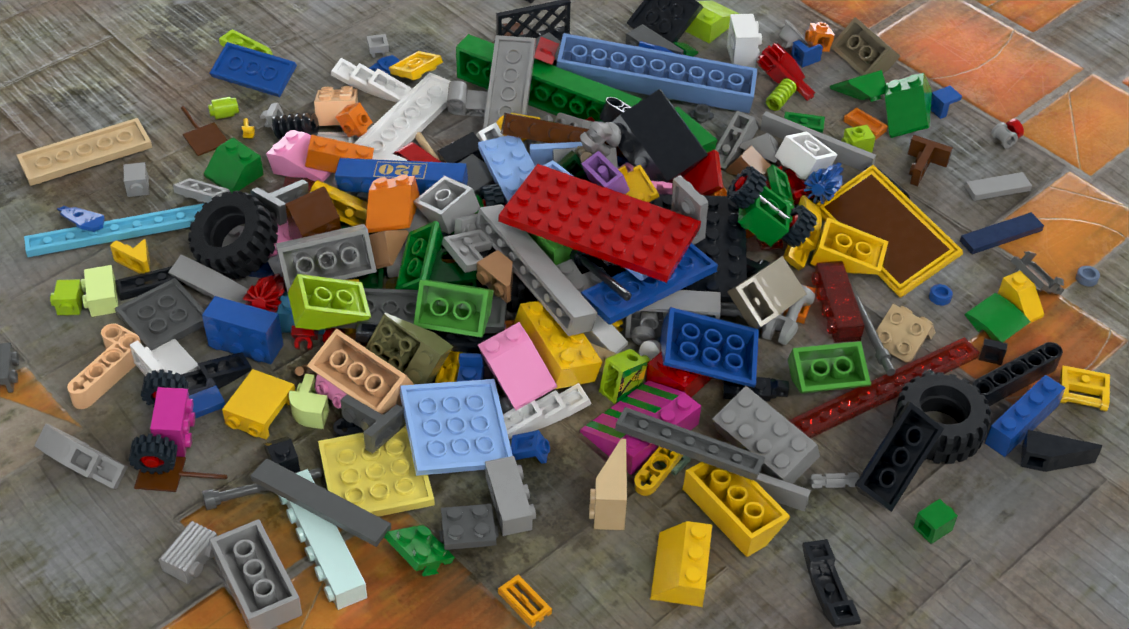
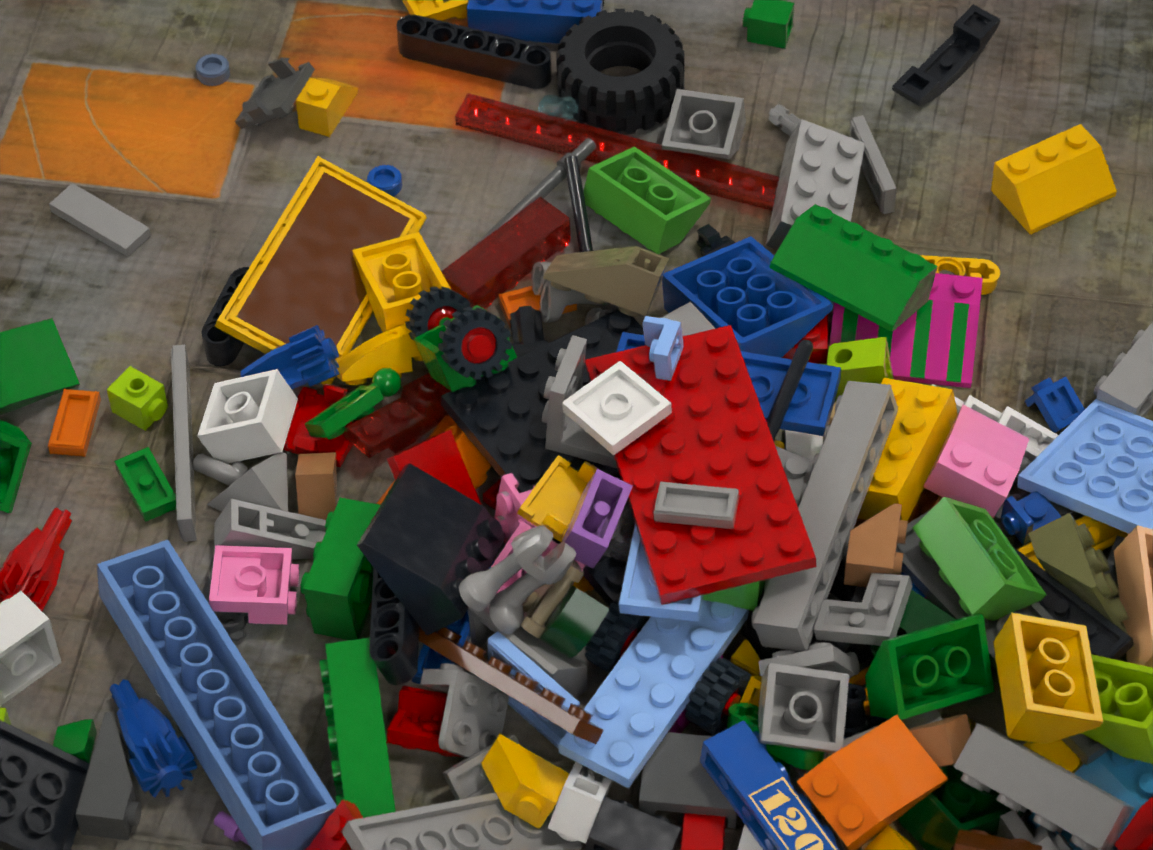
camera: 125 degrees left, 5 degrees up
tan slope [589,439,627,530] -> none
dark grey plate [615,407,765,481] -> none
yellow slope [682,462,790,557] -> none
lime piece [766,78,796,111] -> none
black slope [855,401,944,512] -> none
tan bracket [876,304,936,363] -> none
reddish brown bracket [908,135,953,186] -> none
dark blue tile [960,212,1044,254] -> none
green slope [964,293,1031,342] -> none
black plate [979,338,1008,365] -> none
none -> bright pink plate [209,545,299,625]
none -> white plate [562,361,672,455]
none -> black bar [564,156,593,252]
none -> light blue bracket [642,316,684,381]
none -> light grey tile [654,482,739,529]
none -> light grey slope [662,89,746,159]
none -> green slope [769,204,938,332]
none -> yellow slope [993,613,1103,745]

